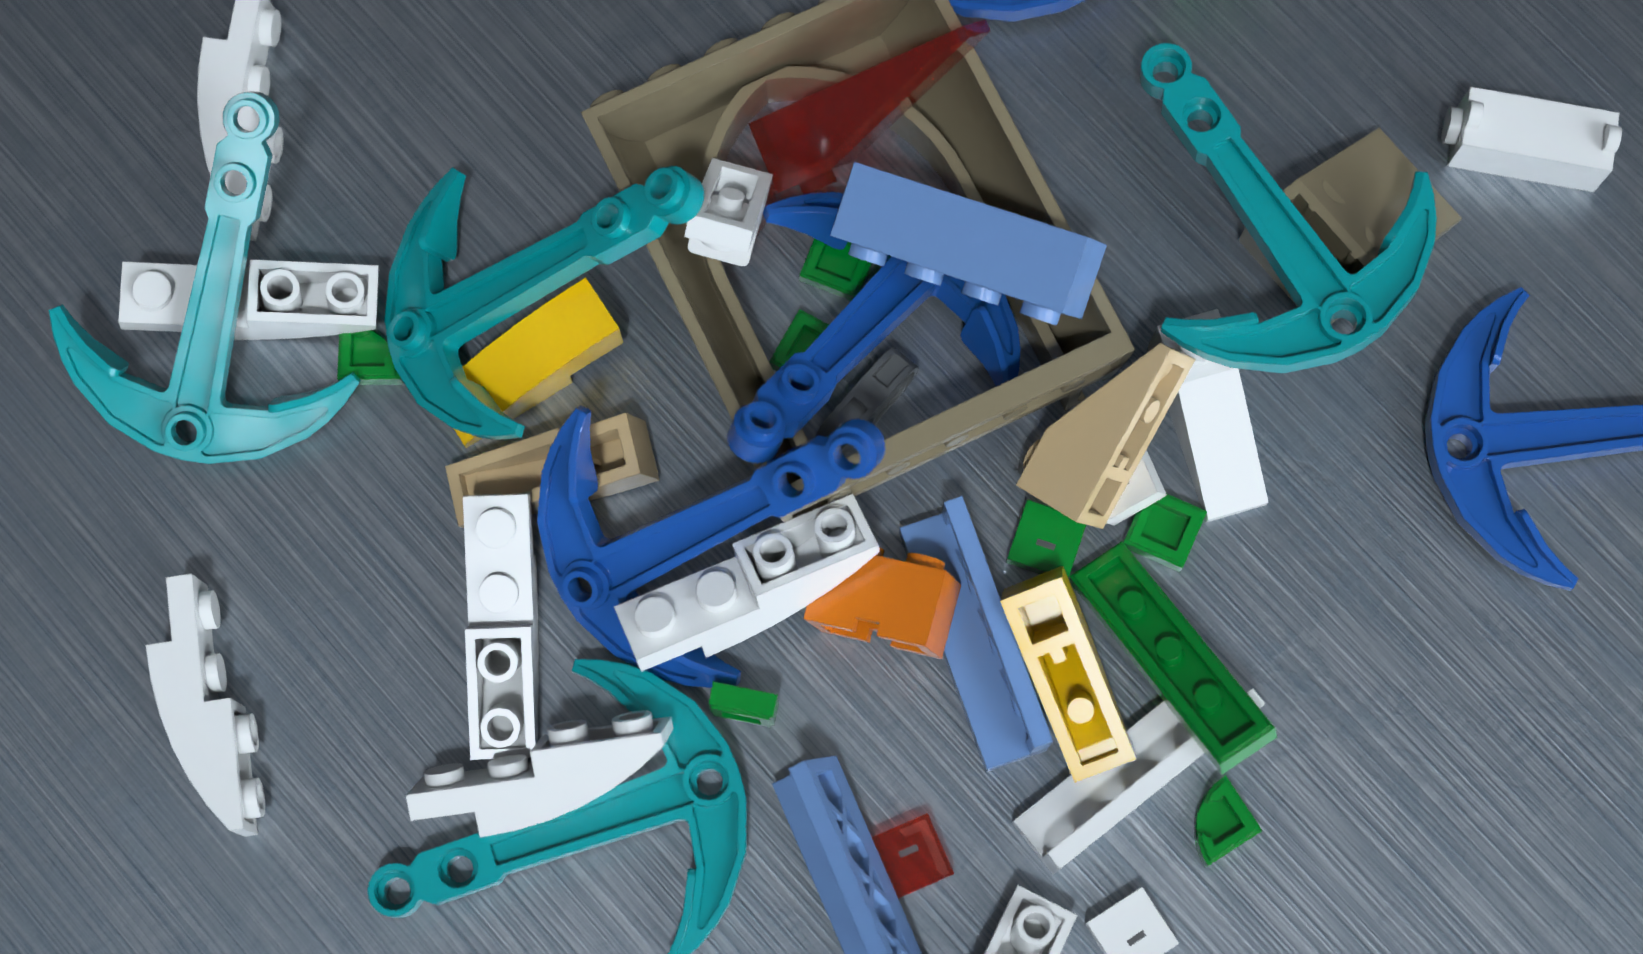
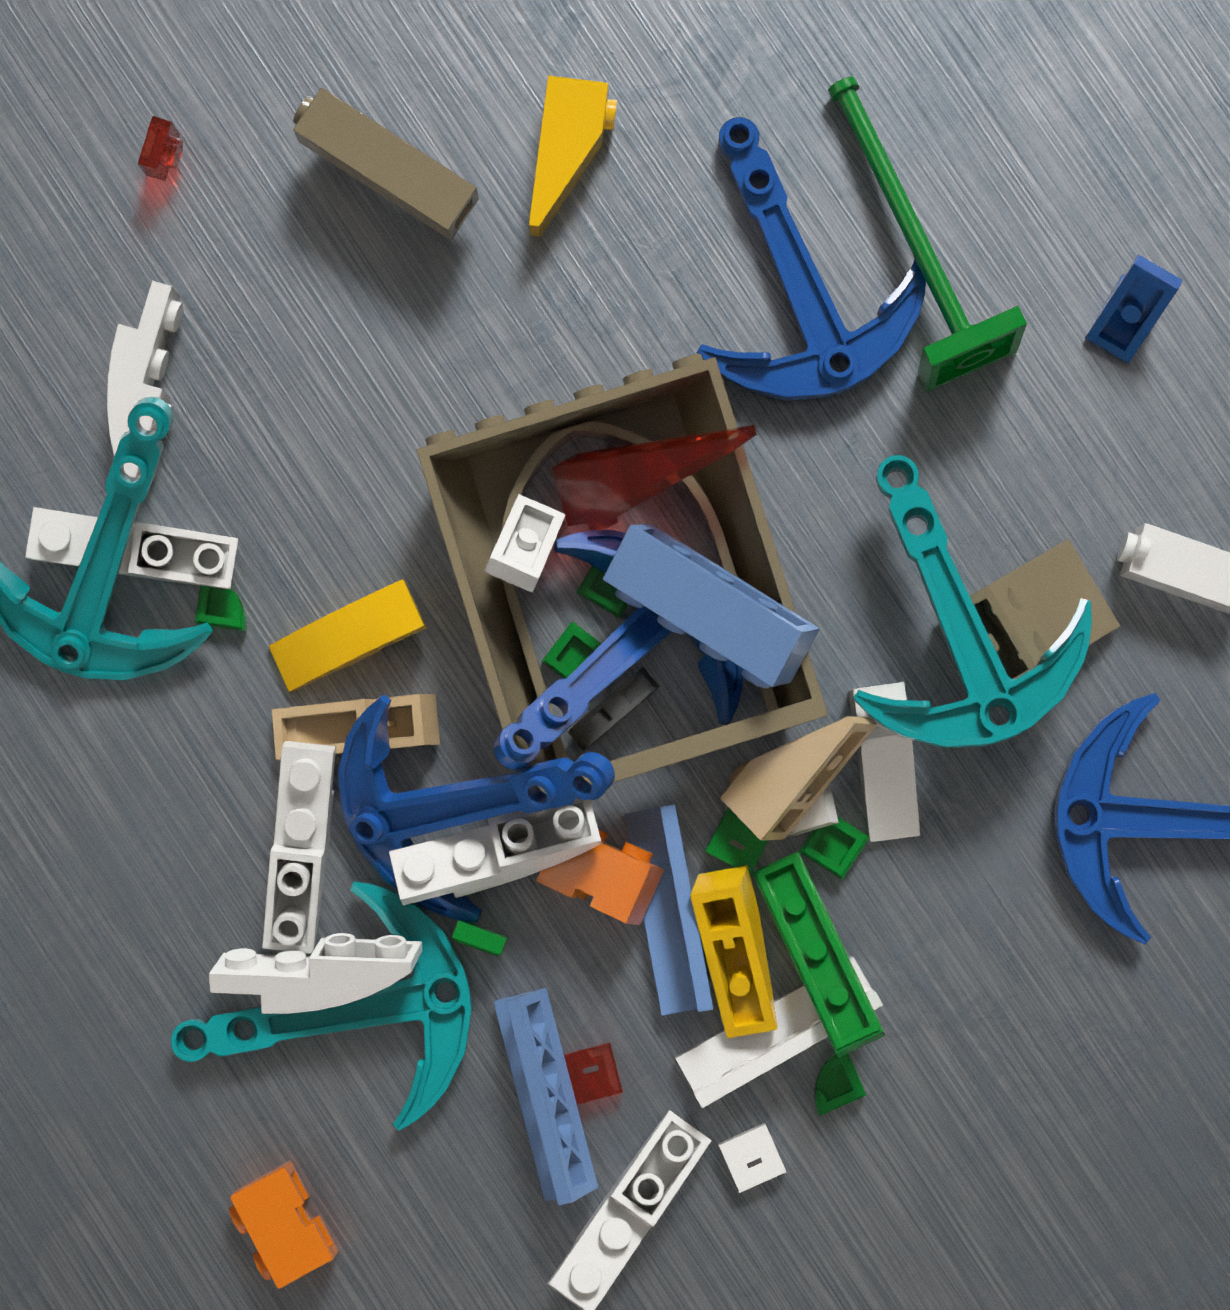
camera: 10 degrees right, 10 degrees up
white slope [146,574,265,837] -> none
teal piece [385,166,704,440] -> none

